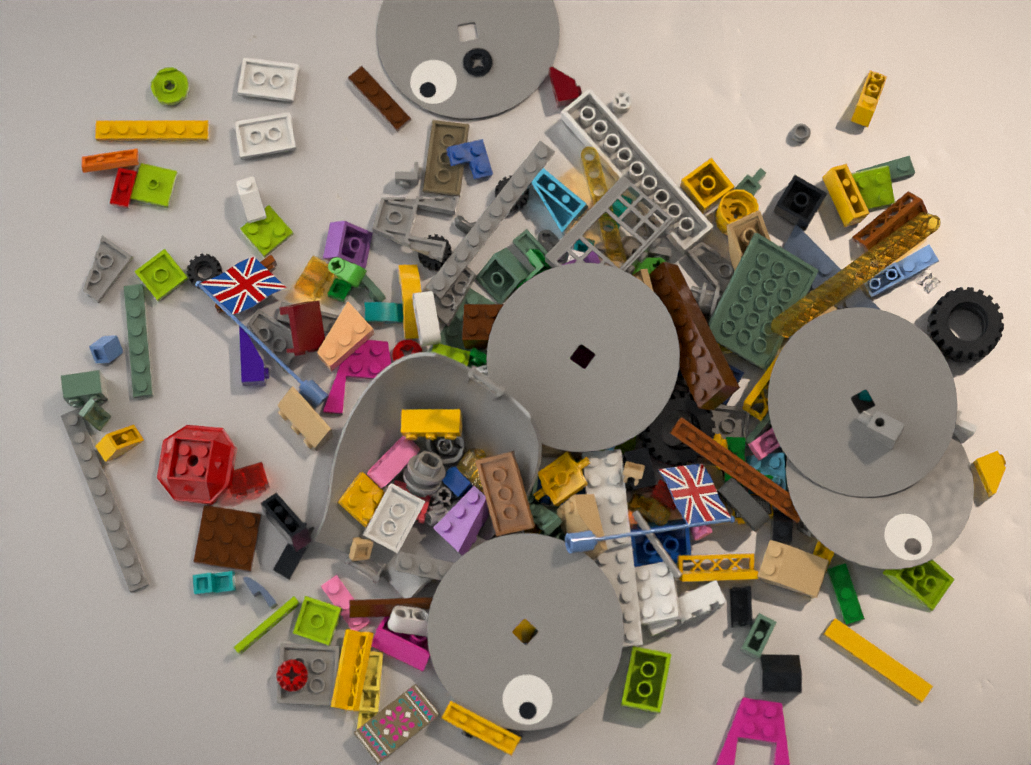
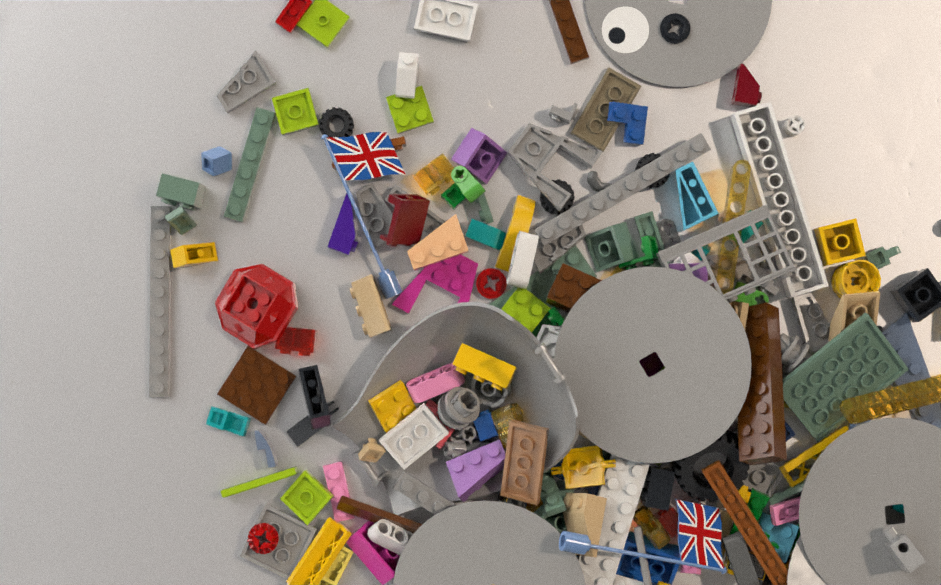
camera: 30 degrees right, 10 degrees up
tan tile [622,461,645,485] -> none

